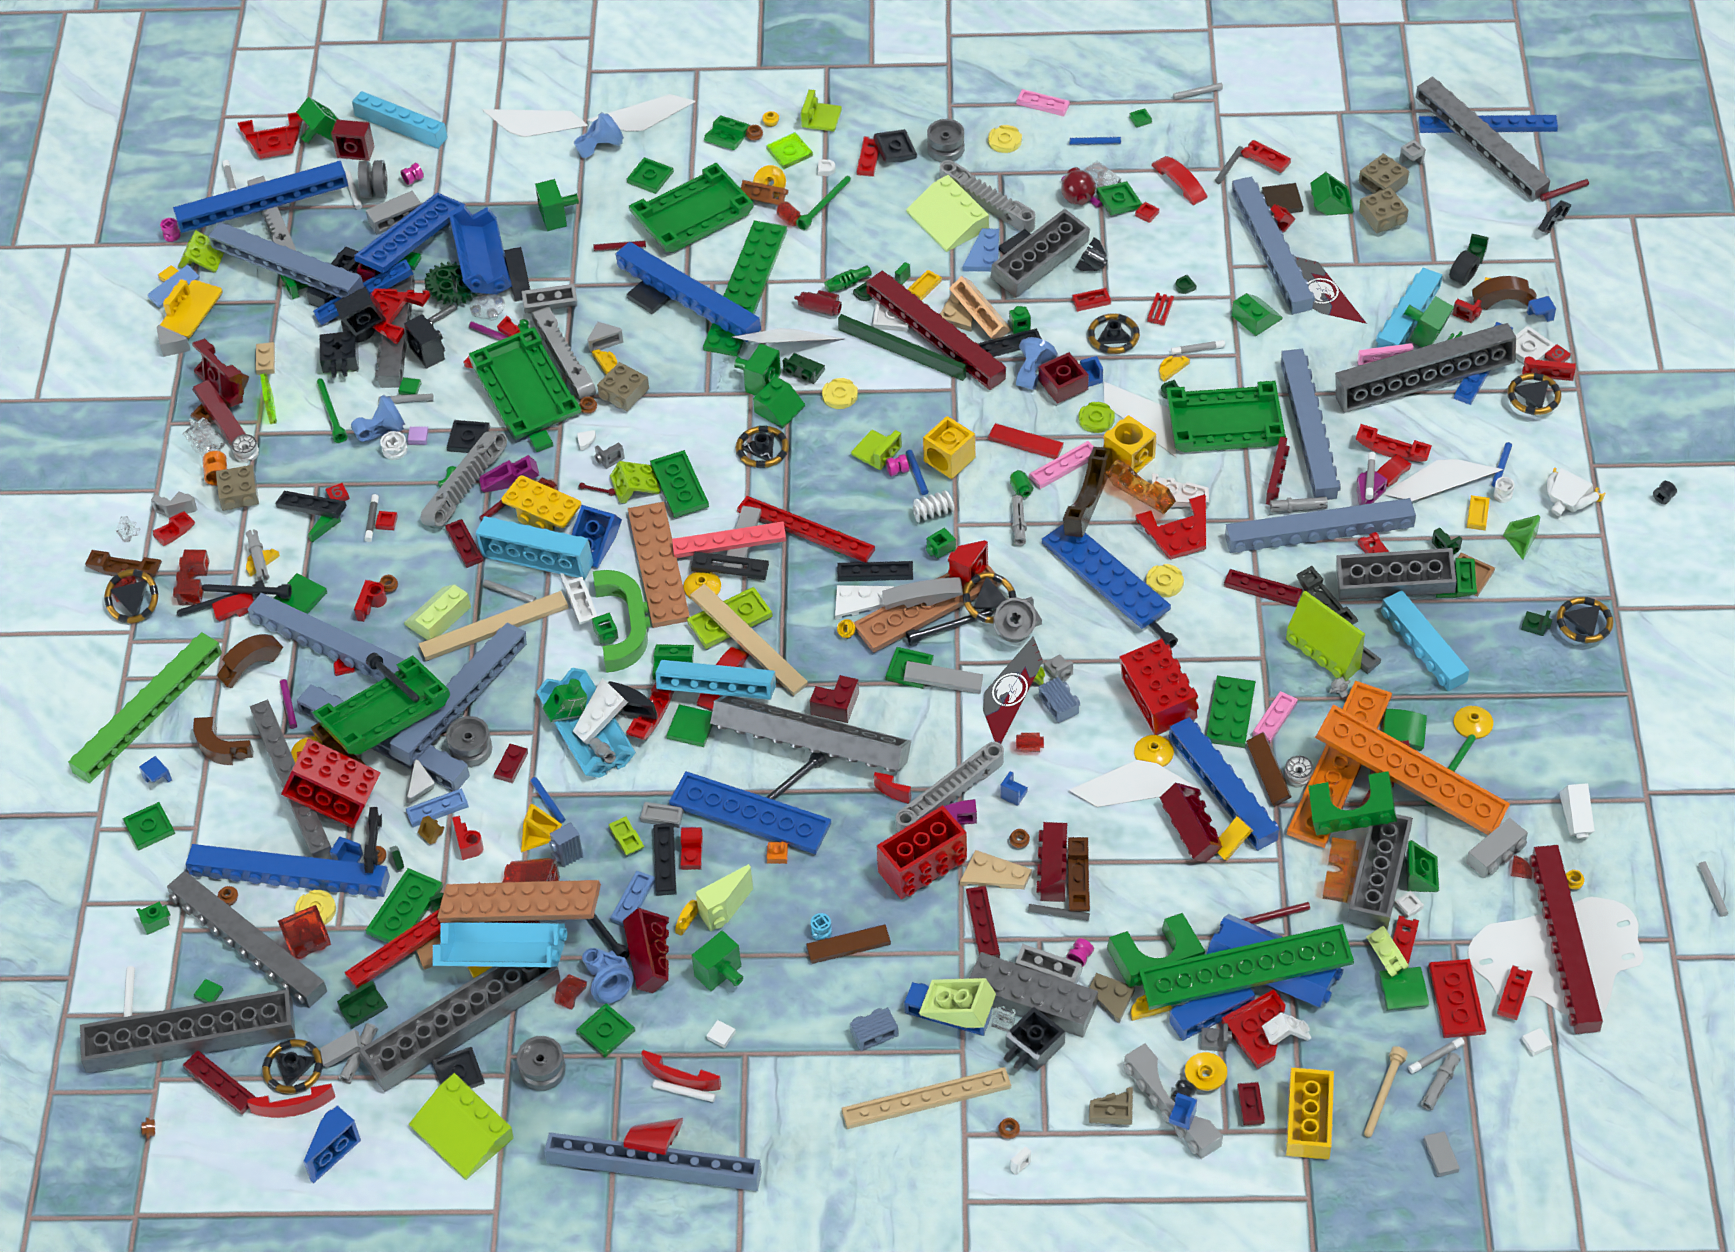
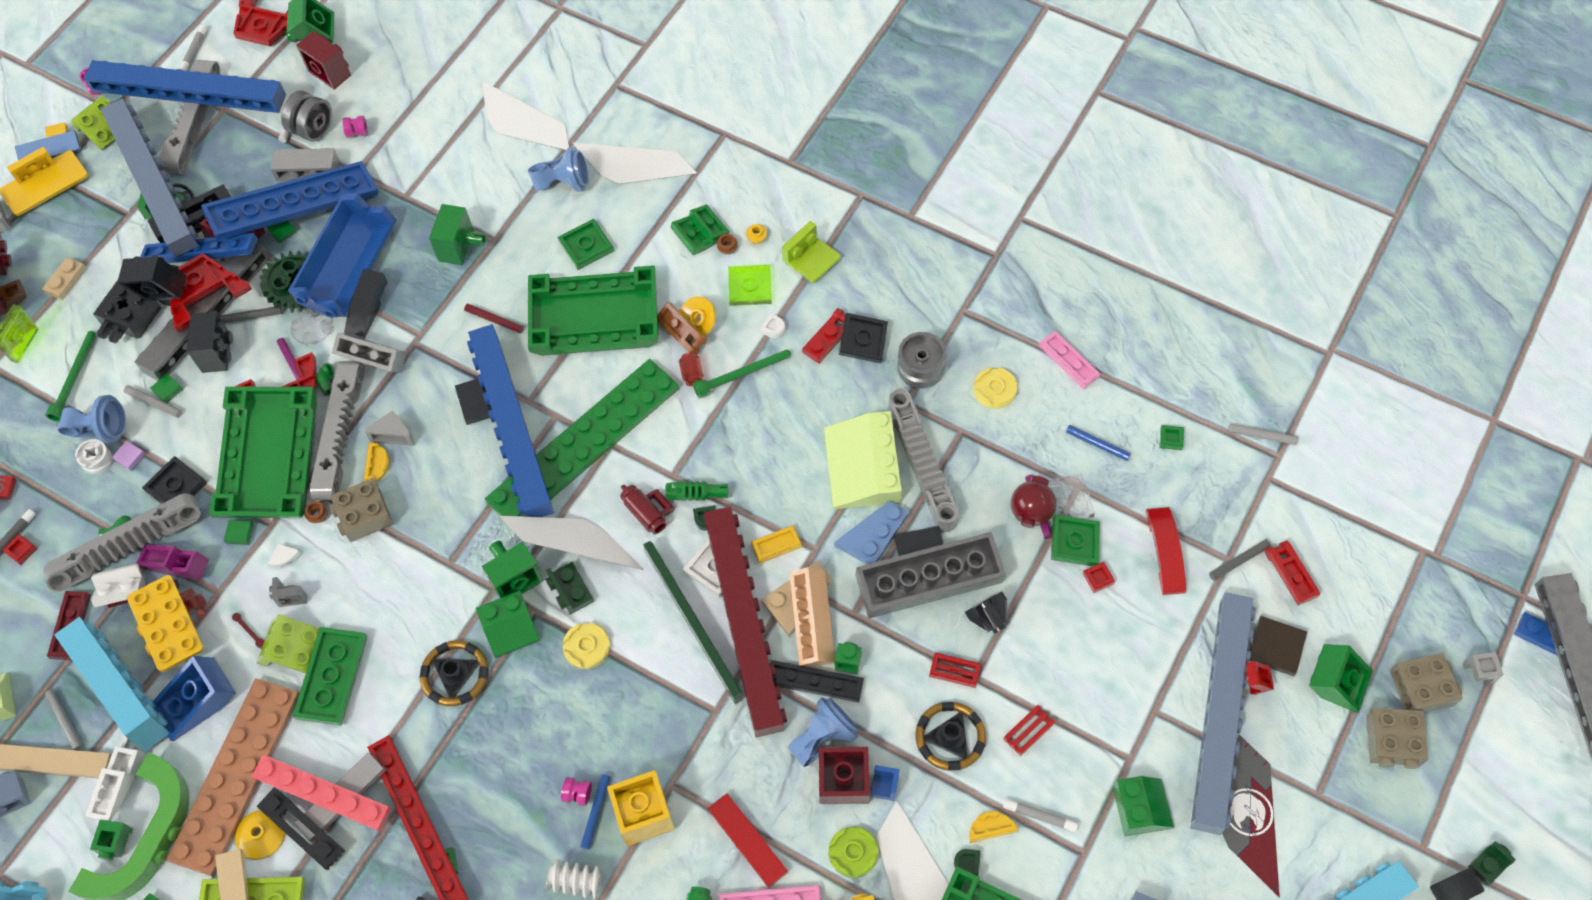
camera: 30 degrees right, 10 degrees up
medium azure brick [352,91,447,149] -> none
lime bracket [851,430,902,470] -> none
green tile [895,262,911,285] -> none
dark green tile [1175,275,1197,294] -> none
none -> white bracket [91,564,146,608]

